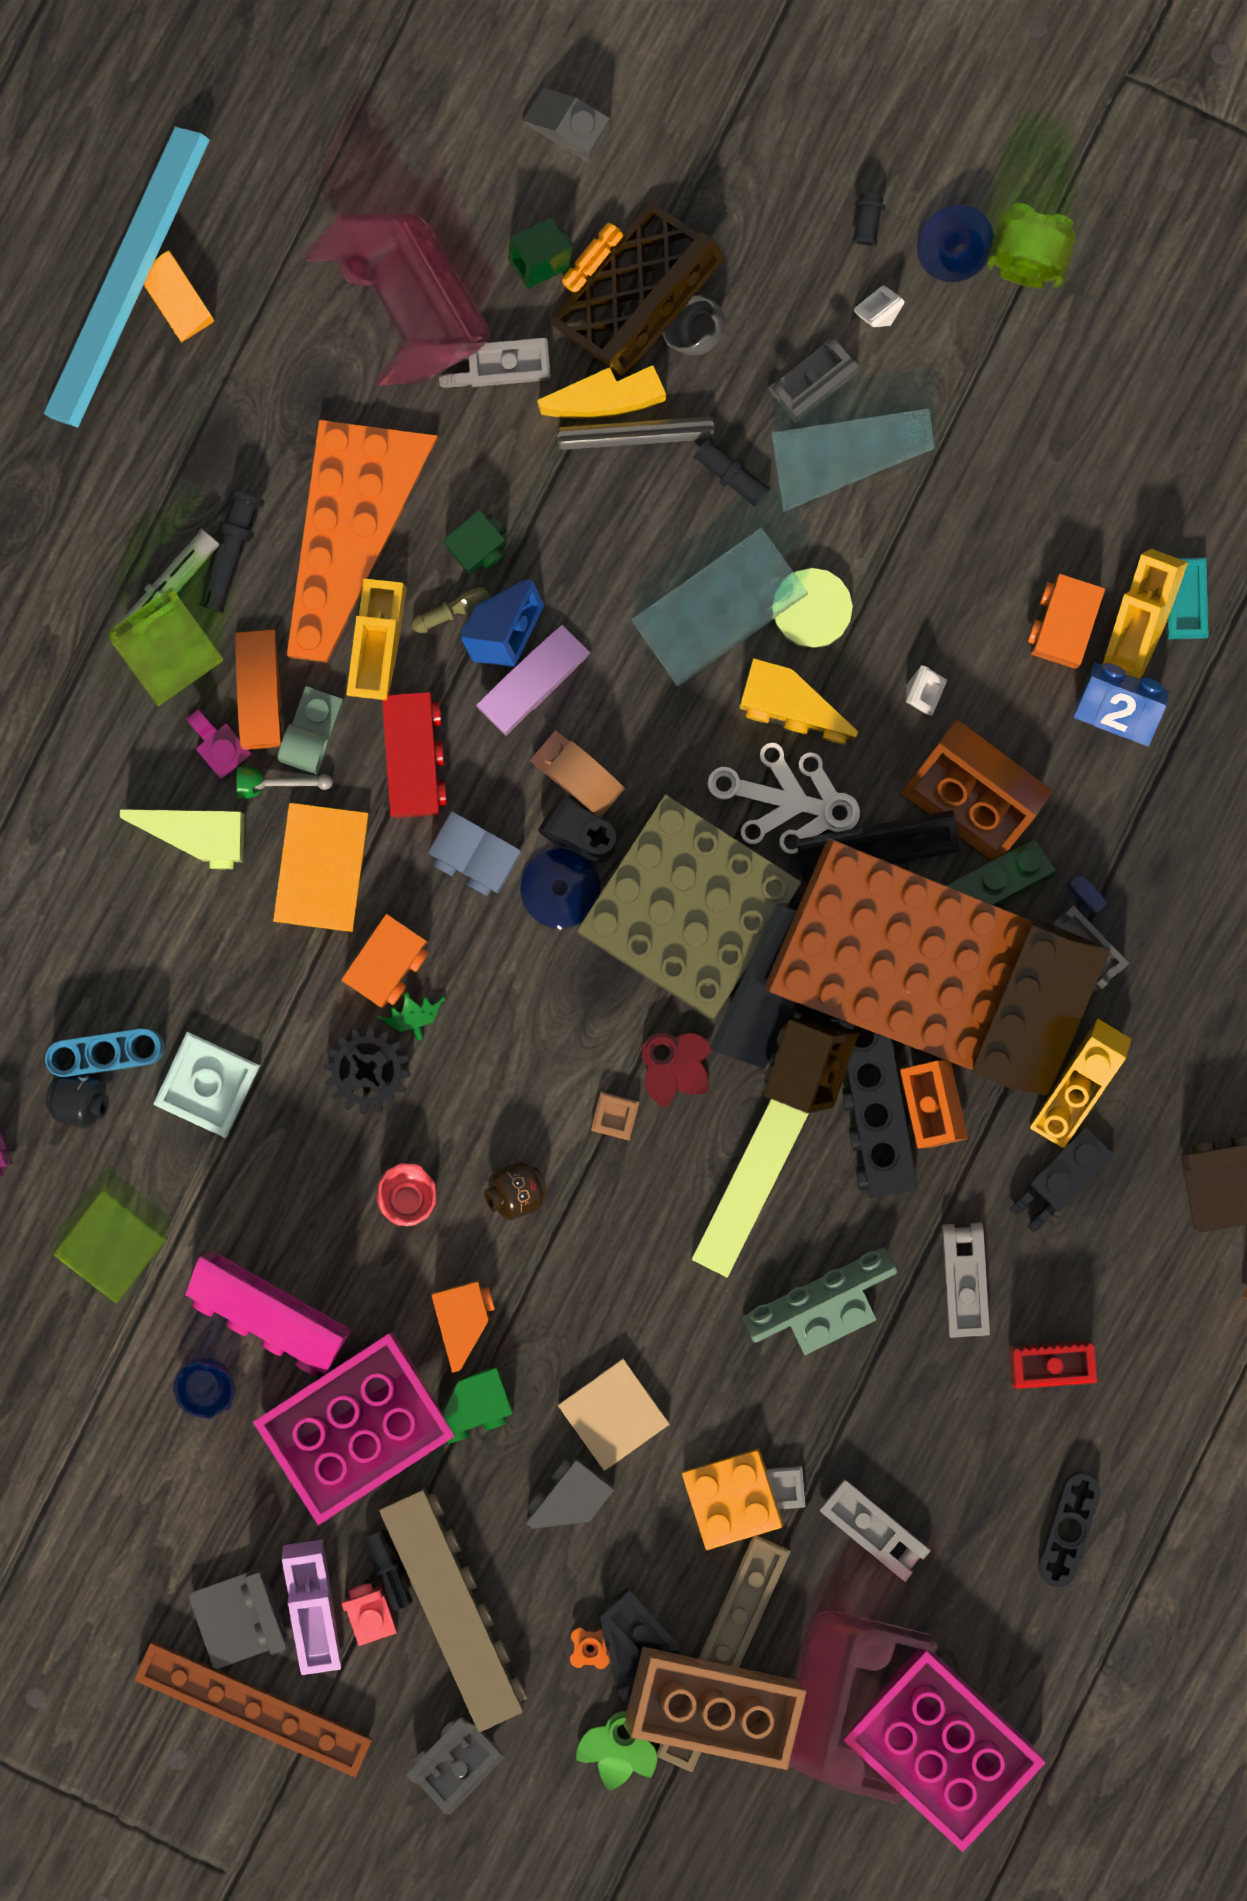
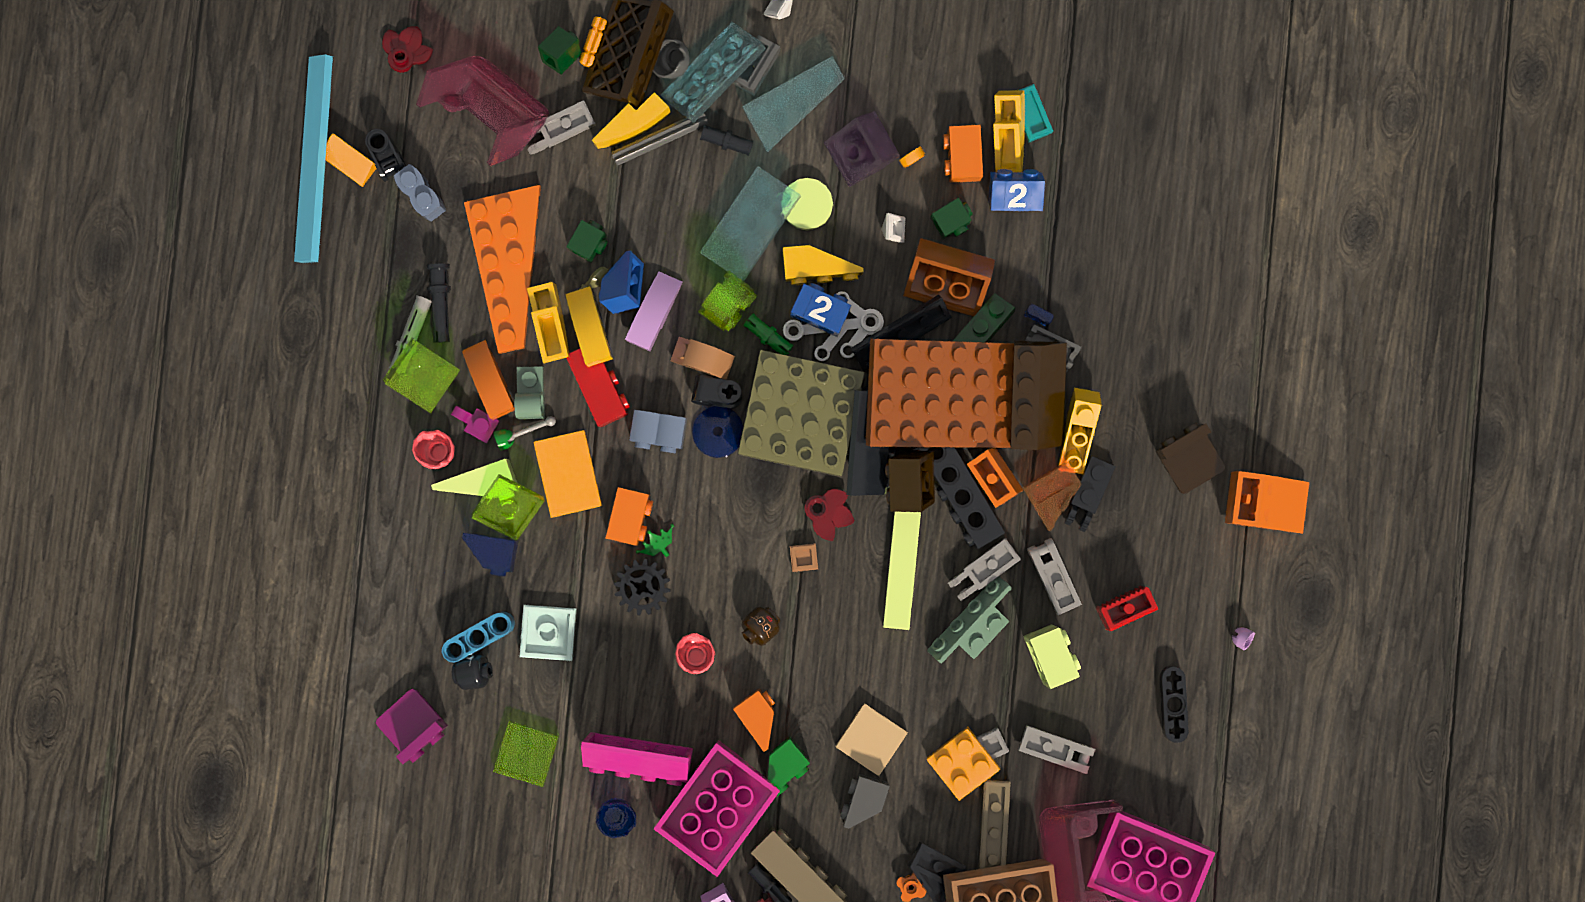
camera: 25 degrees left, 0 degrees up
none -> black piece [365,129,407,182]
none -> dark red plate [382,26,433,73]
none -> sand blue brick [394,164,446,221]
none -> coral hair [412,430,455,469]
none -> clear blue slope [462,533,519,576]
none -> clear neon green tile [472,474,544,541]
none -> yellow slope [566,286,613,367]
none -> clear light blue plate [661,22,766,123]
none -> clear neon green brick [698,271,757,331]
none -> green pin [744,313,794,356]
none -> blue brick [790,283,852,337]
none -> clear purple slope [824,111,900,187]
none -> light orange tile [899,146,925,168]
none -> dark green brick [930,198,973,240]
none -> light grey hinge [948,538,1021,601]
none -> clear orange wing [1023,461,1082,531]
none -> yellowish green brick [1023,624,1081,689]
none -> lavender hinge [1232,627,1255,650]

